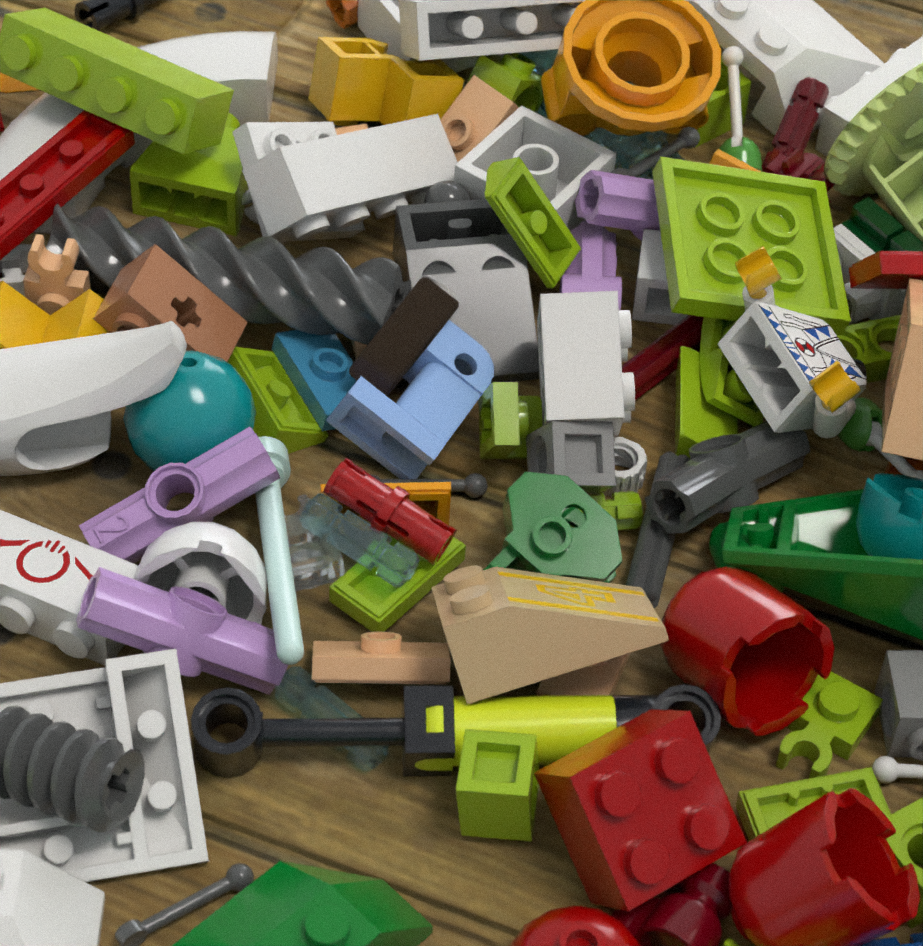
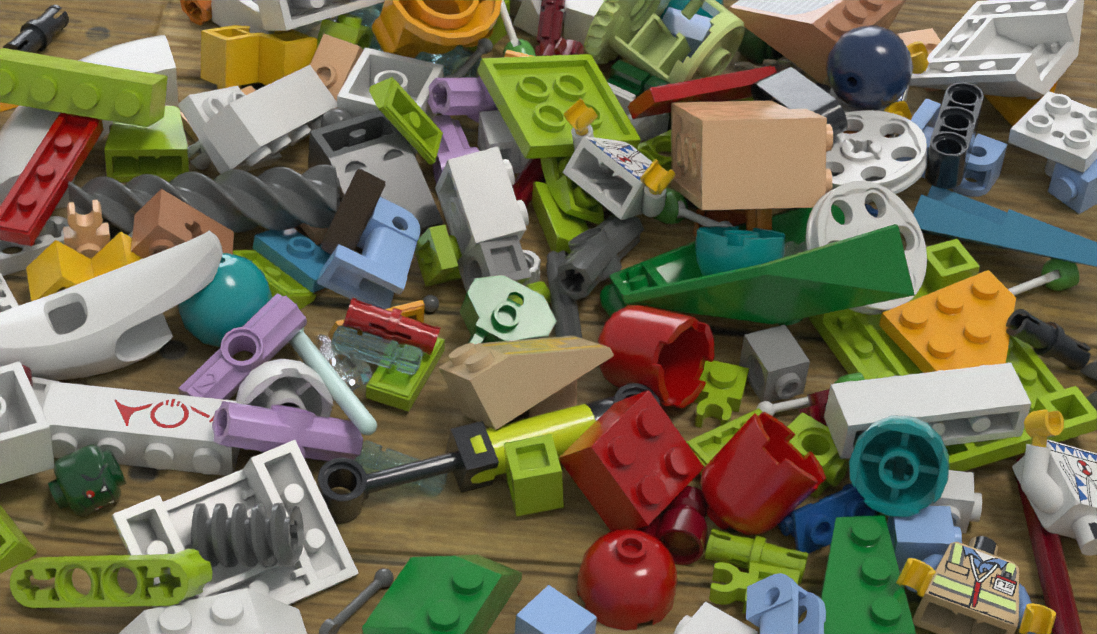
camera: 20 degrees left, 5 degrees down
light nougat plate [312,632,450,684] -> none

